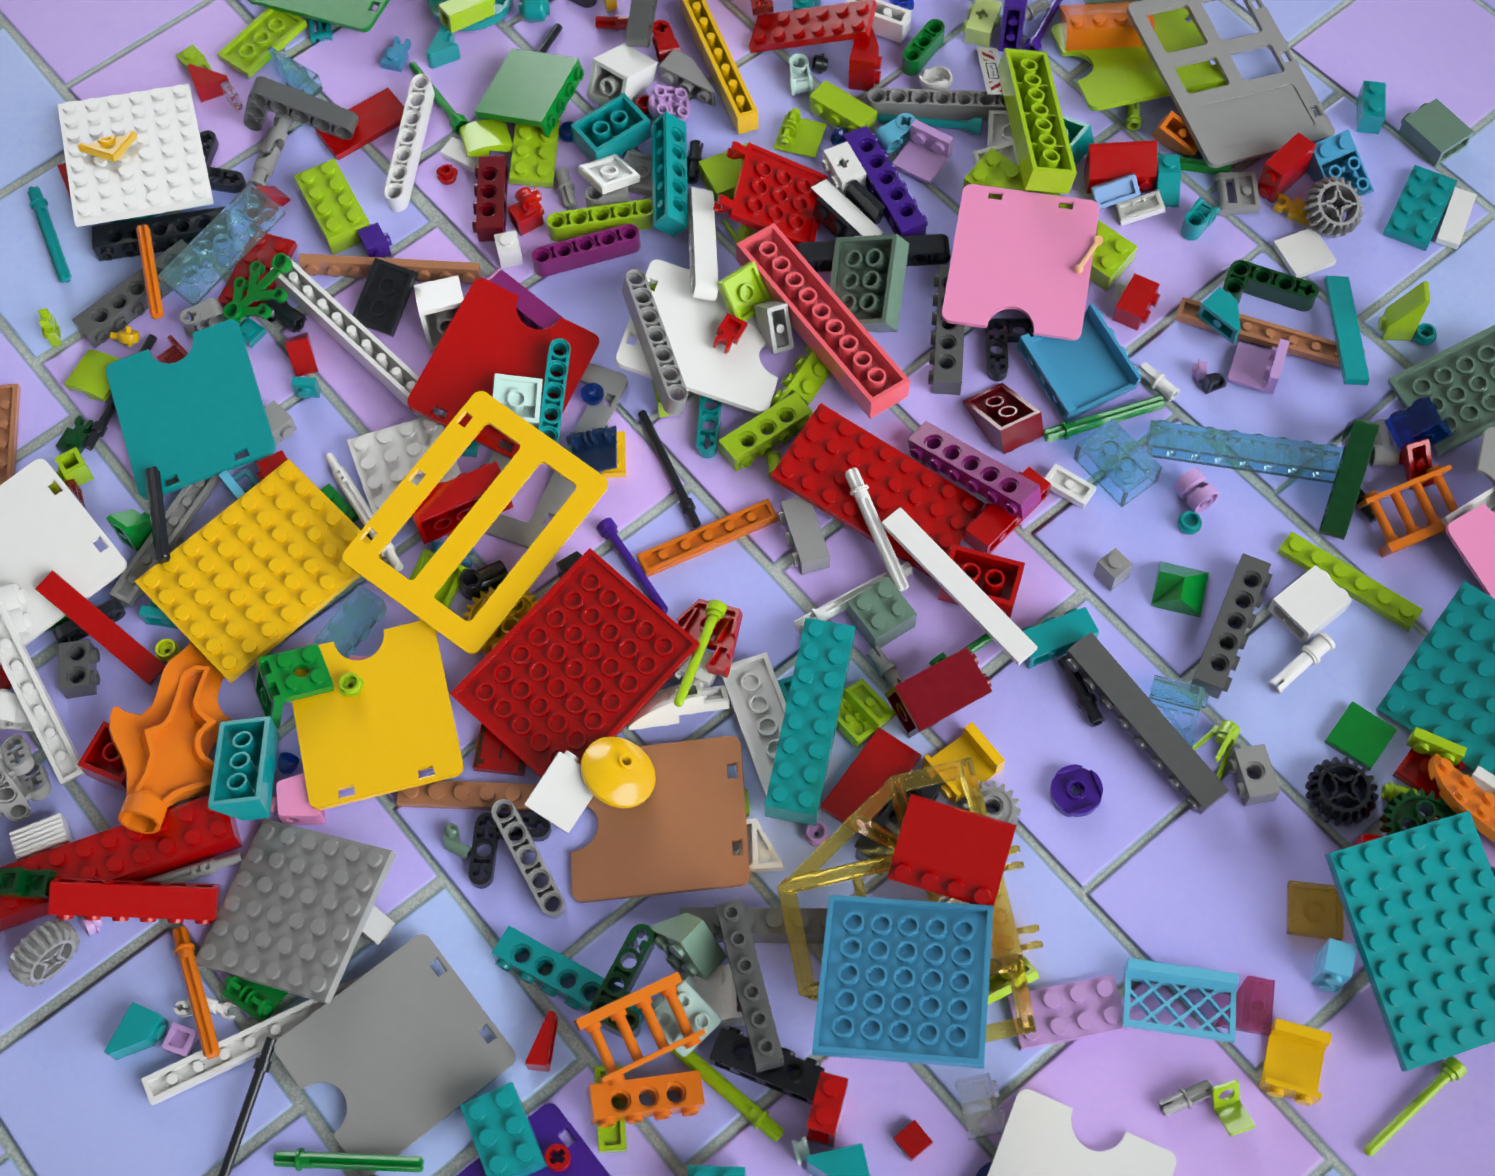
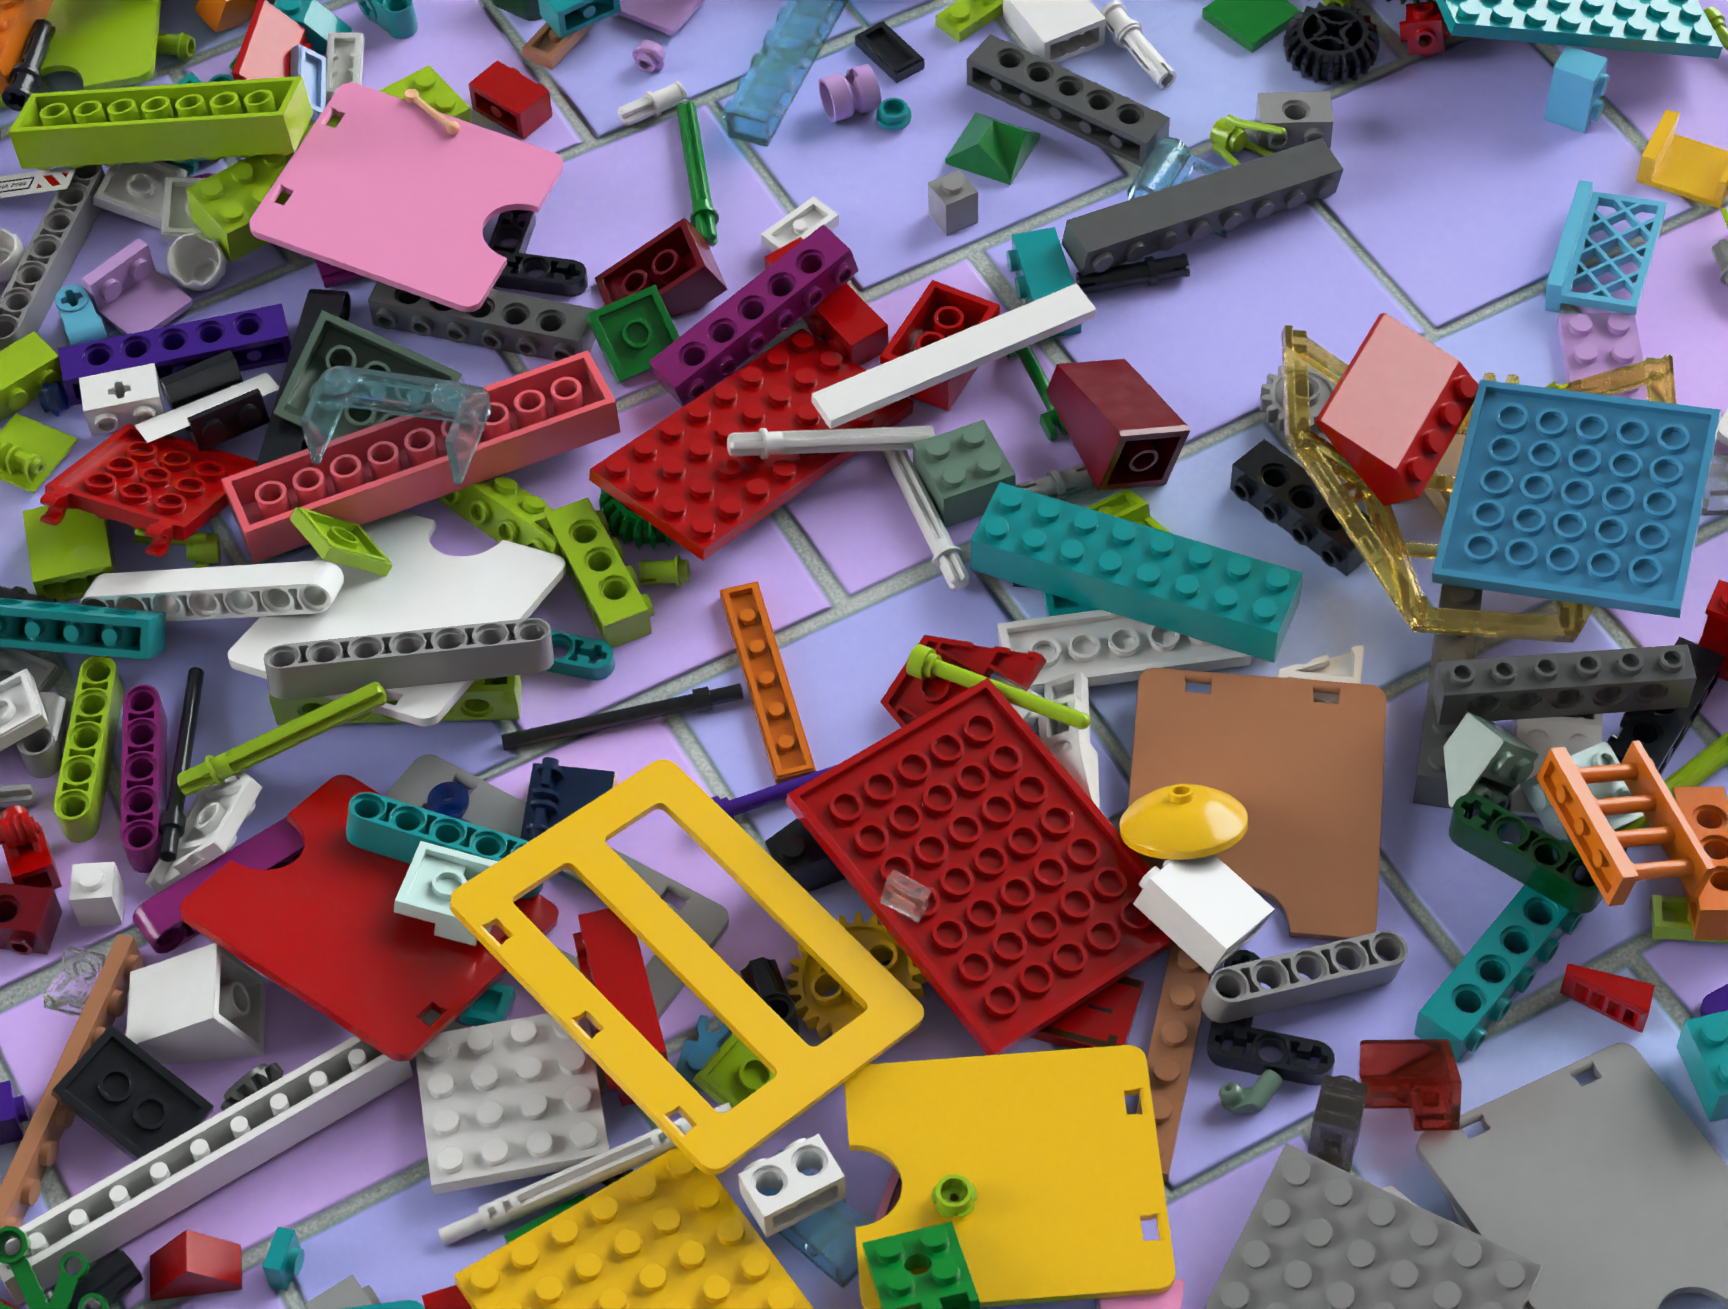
camera: 80 degrees left, 10 degrees down
red plate [713,313,748,354] -> none
light grey slope [754,300,794,354] -> none
light grey brick [777,497,830,575] -> none
lavender plate [803,821,829,846] -> none
red tile [820,727,922,836] -> none
teal piece [877,114,982,135] -> none
yellow panel [922,722,1005,804] -> none
dark azure panel [1016,303,1141,423] -> none
dark purple plate [1050,764,1103,817] -> none
clear light blue brick [1073,418,1162,507] -> none
black tile [1202,373,1227,394] -> none
clear pink wing [1215,975,1275,1036] -> none
clear yellow tile [1286,880,1343,941] -> none
none -> black pin [2,19,56,112]
none -> clear bracket [43,946,106,1016]
none -> white wing [145,772,263,893]
none -> black bar [159,667,204,862]
none -> white hair [165,232,227,292]
none -> lime axle [177,682,387,796]
none -> dark grey gear [220,1062,284,1111]
none -> clear light blue windscreen [301,366,491,485]
none -> green plate [585,285,680,385]
none -> white brick [738,1134,847,1238]
none -> black tile [855,21,925,83]
none -> clear tile [881,870,931,923]
none -> clear smoke brick [1307,1074,1369,1173]
none -> clear red panel [1358,1039,1462,1131]

